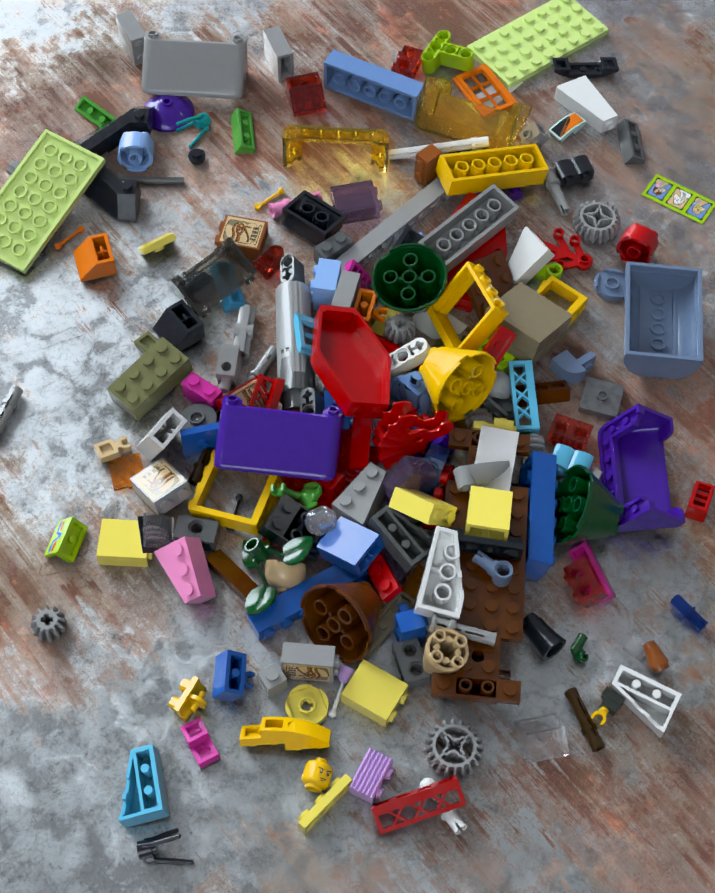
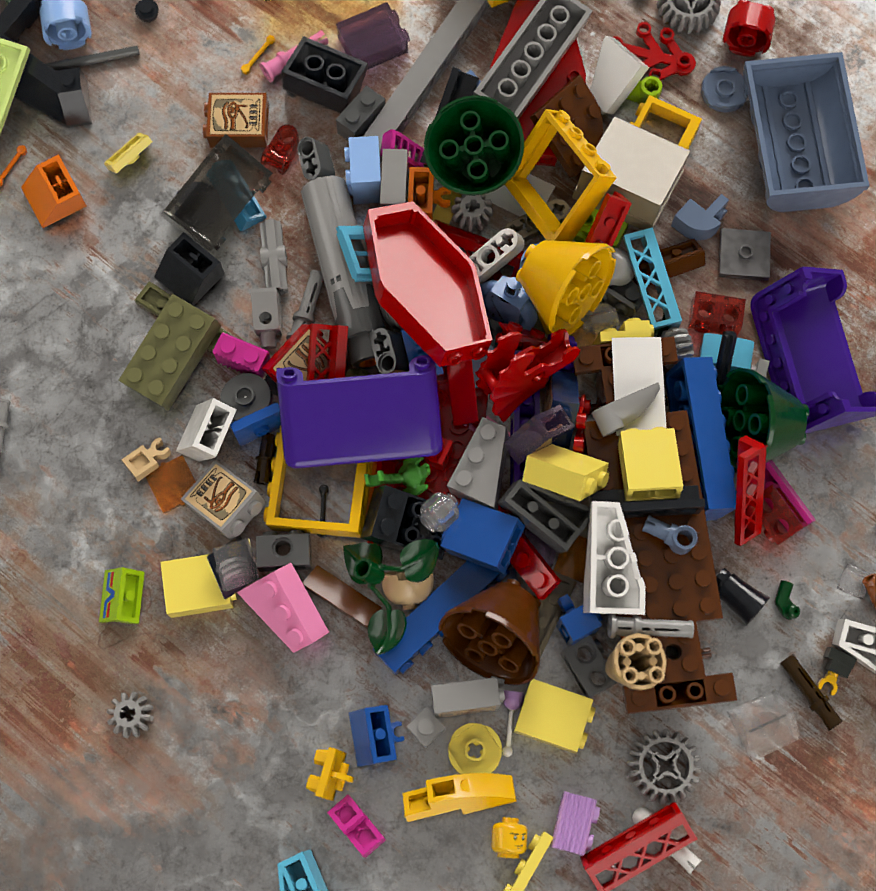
camera: 10 degrees left, 15 degrees up
none -> black axle [716,330,737,386]
none -> red fence [734,435,767,546]

